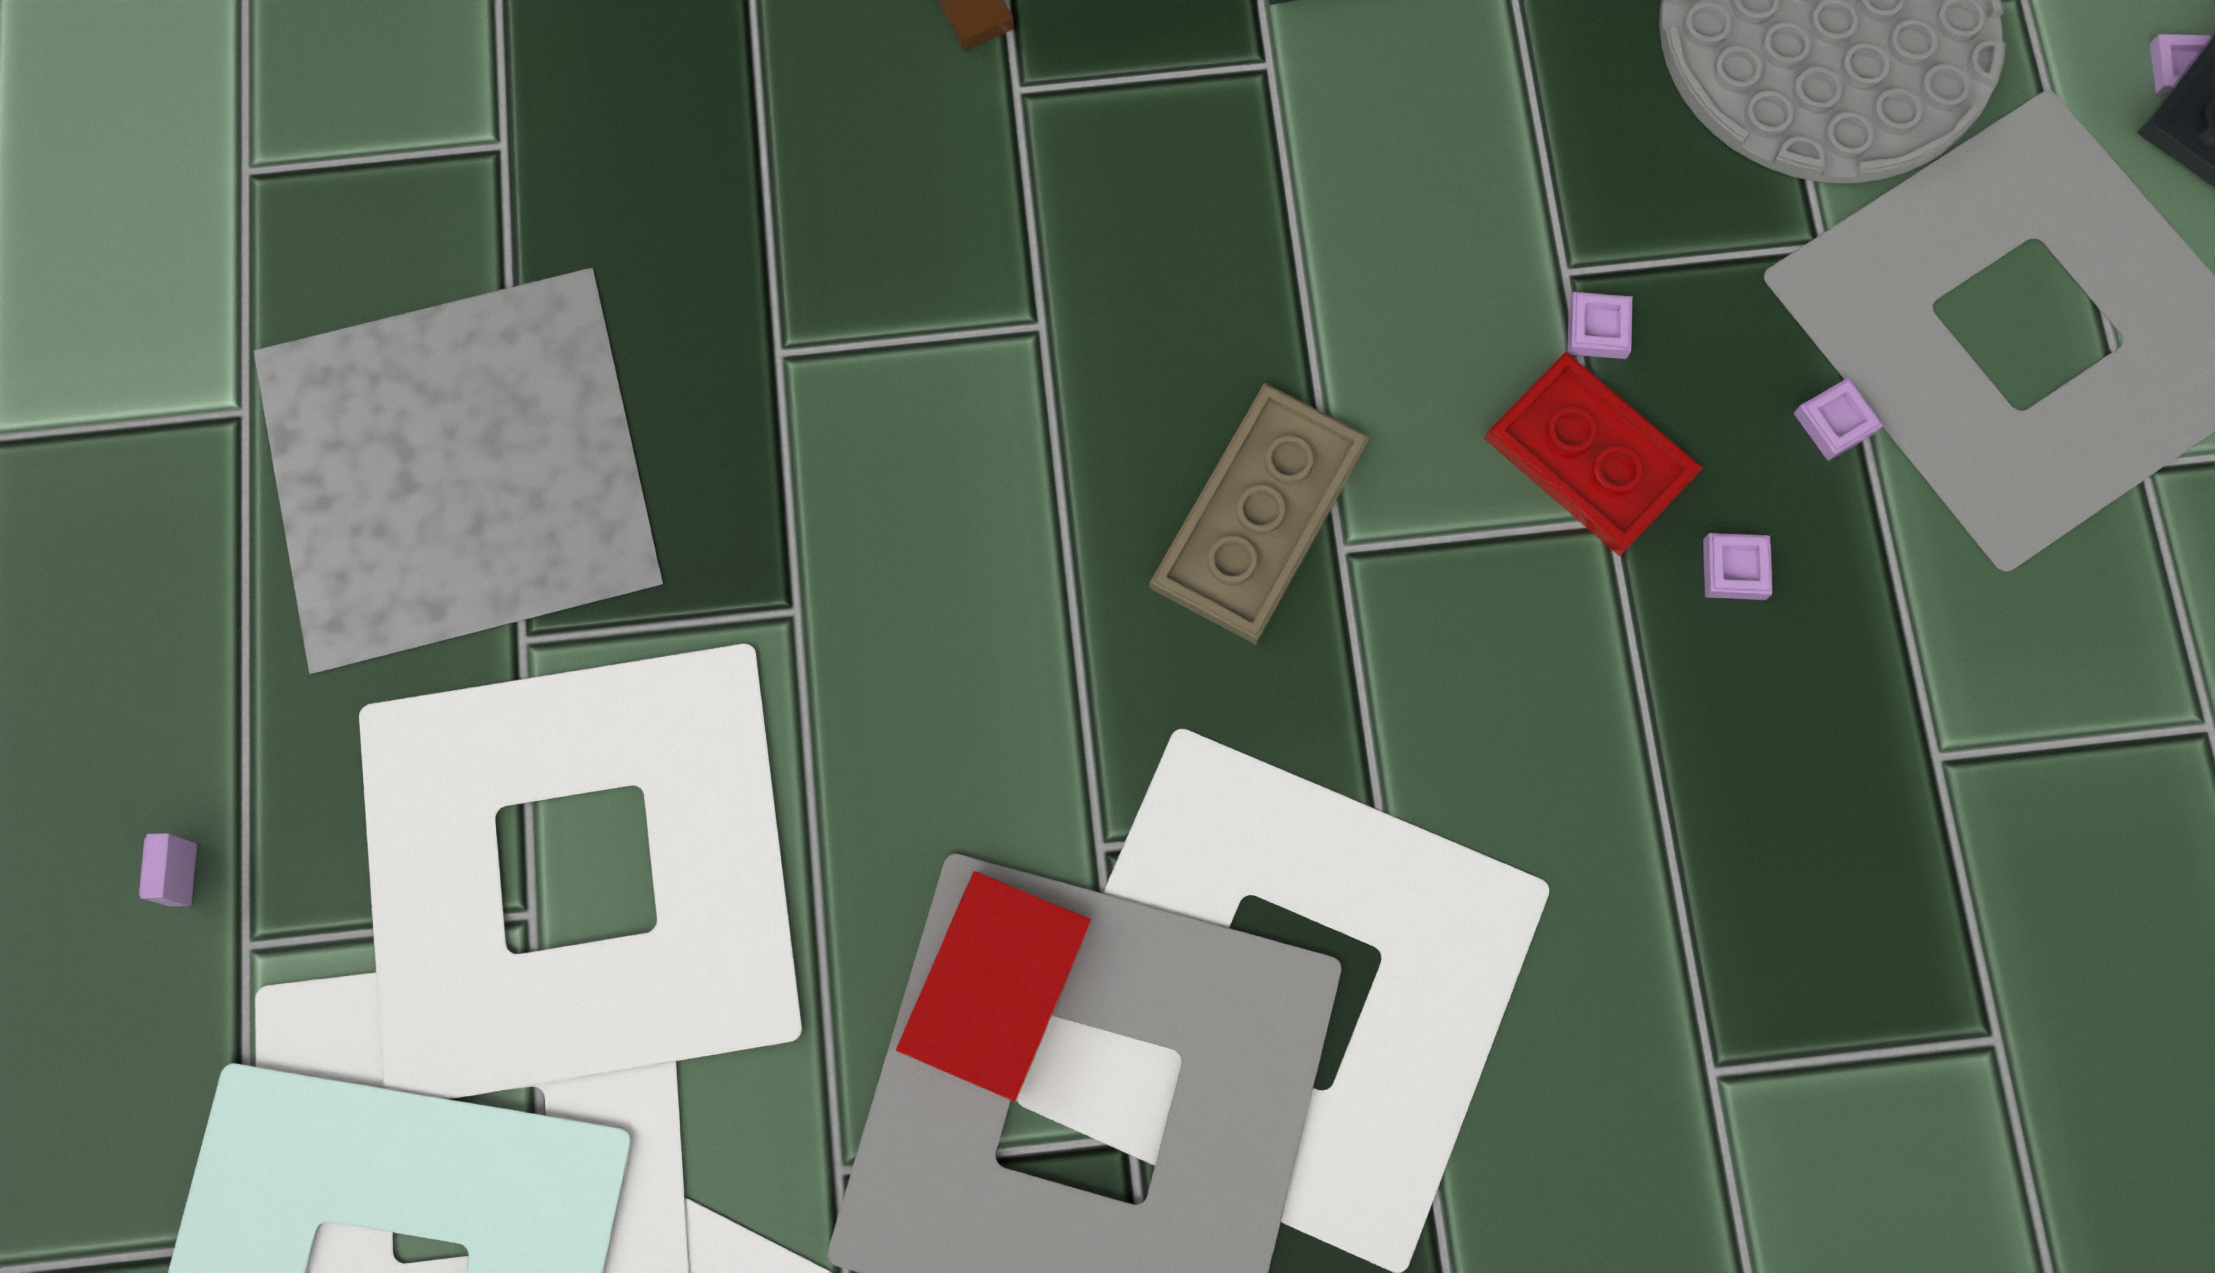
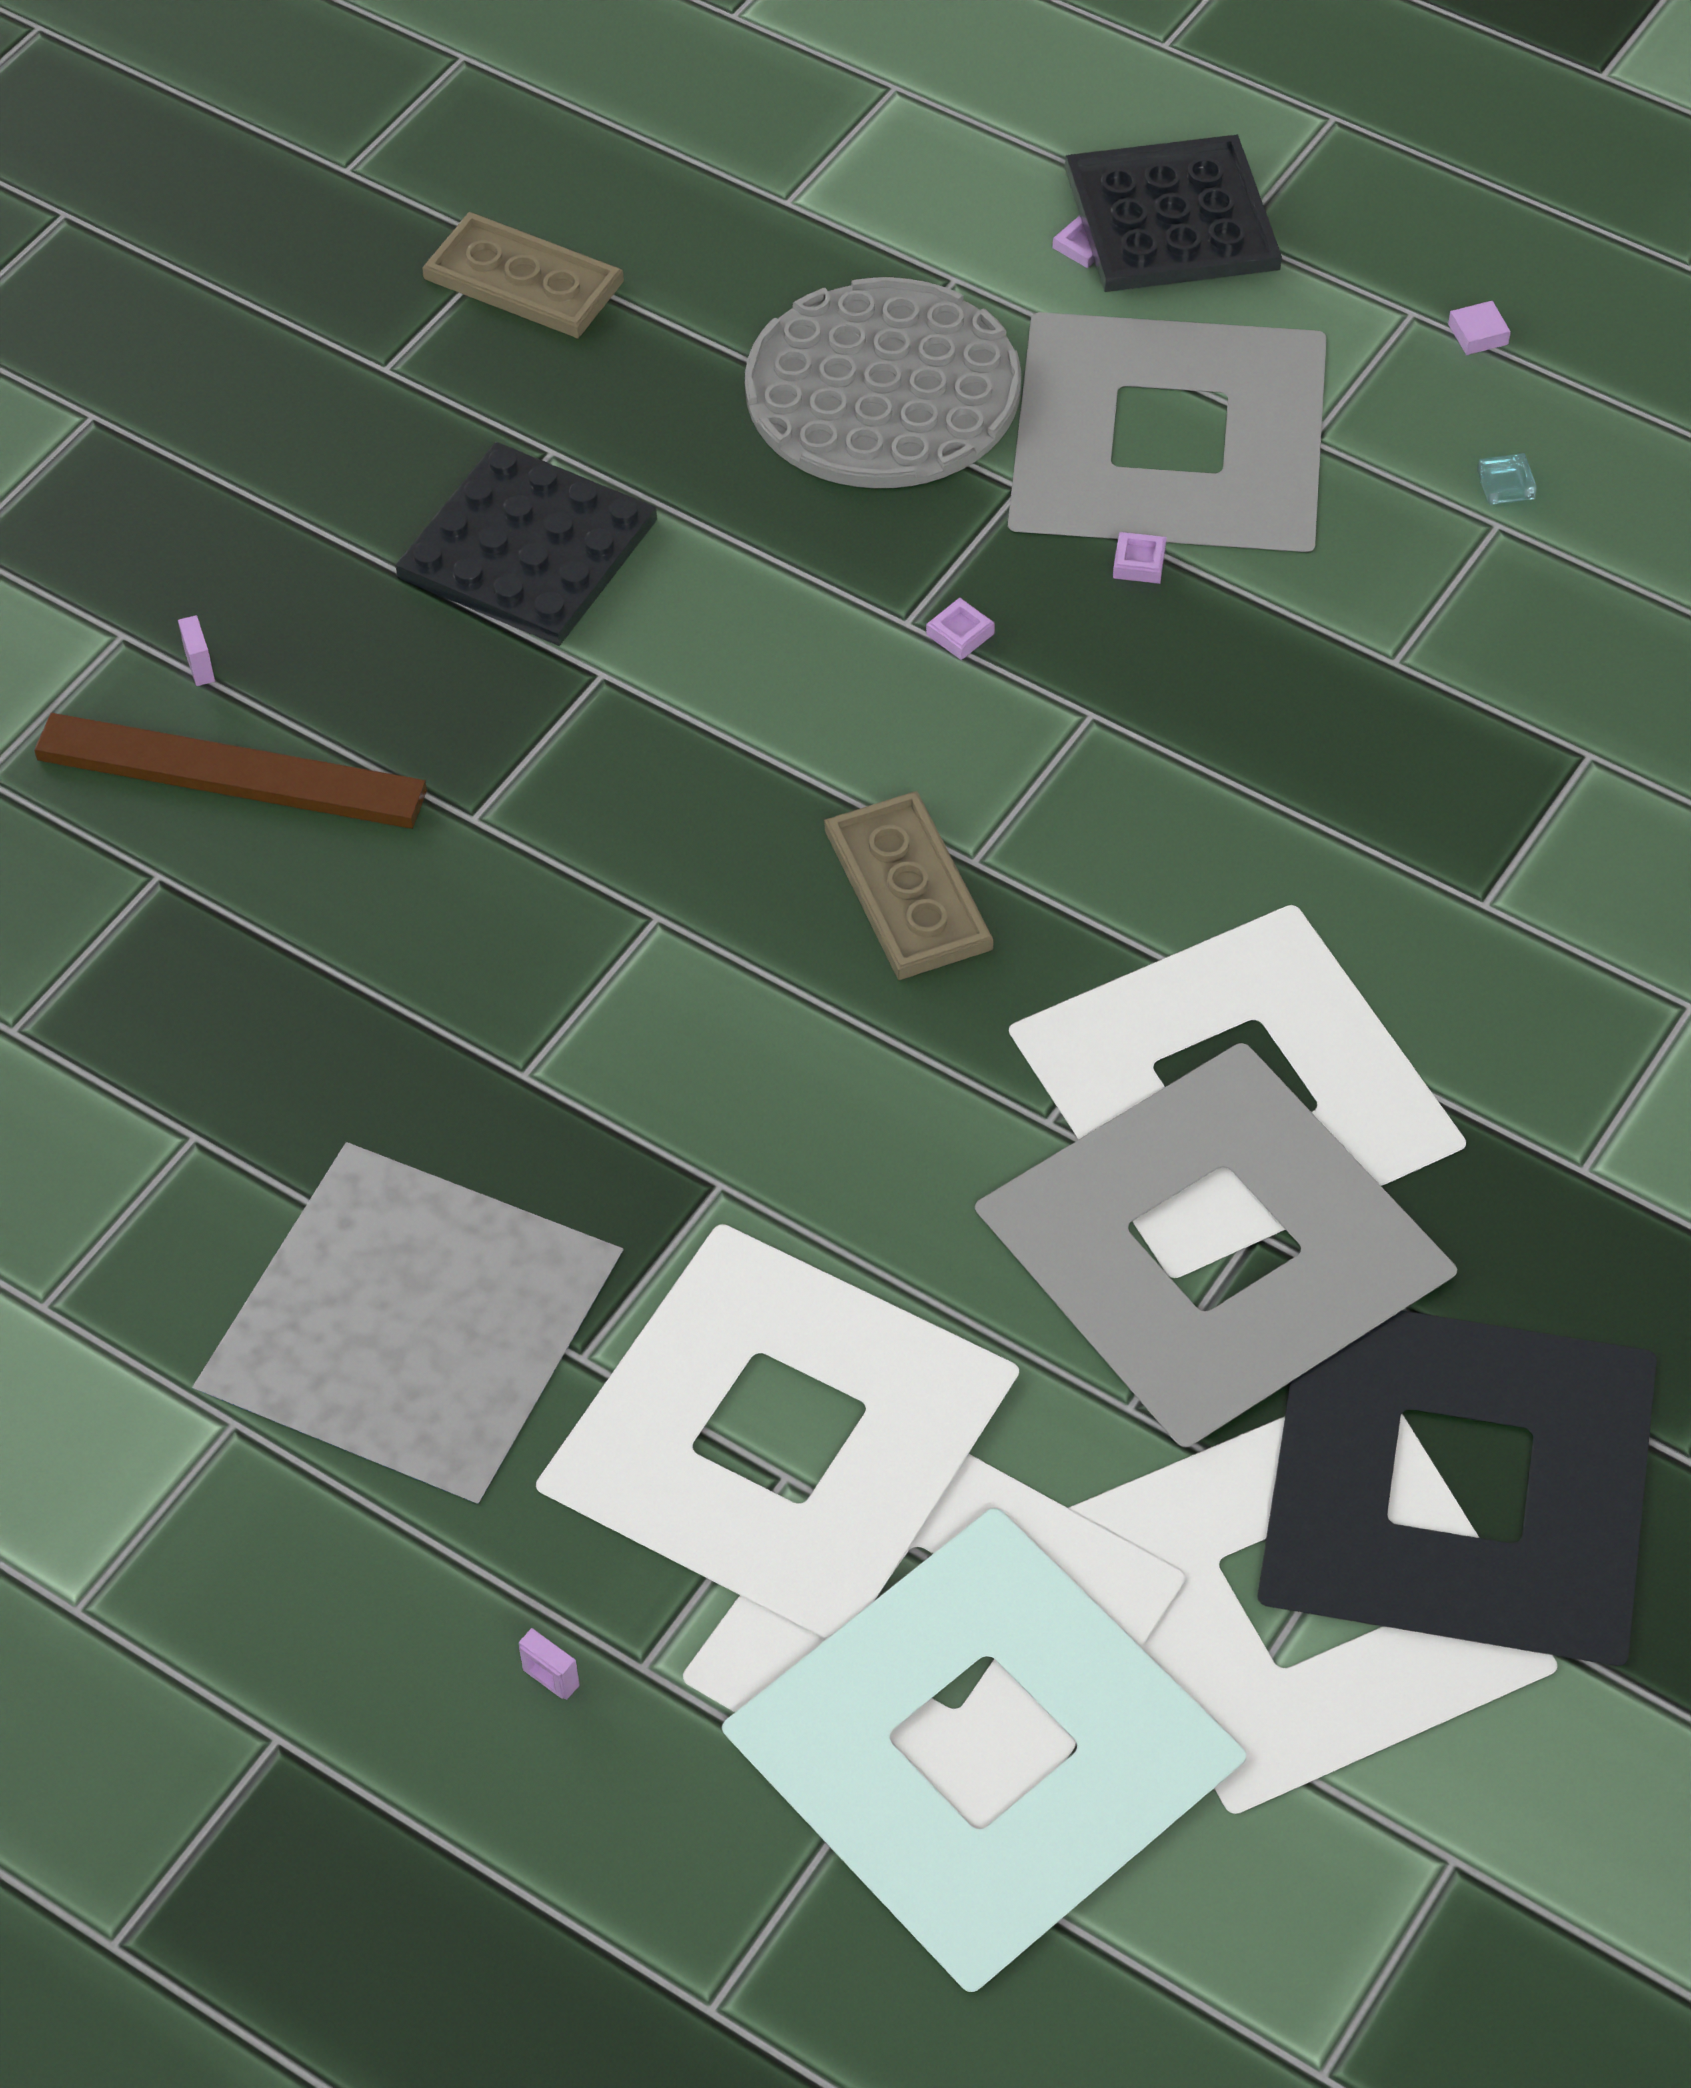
camera: 50 degrees left, 20 degrees down
red tile [895,871,1092,1103] -> none
red tile [1484,351,1703,556] -> none
lavender tile [1703,533,1772,600] -> none

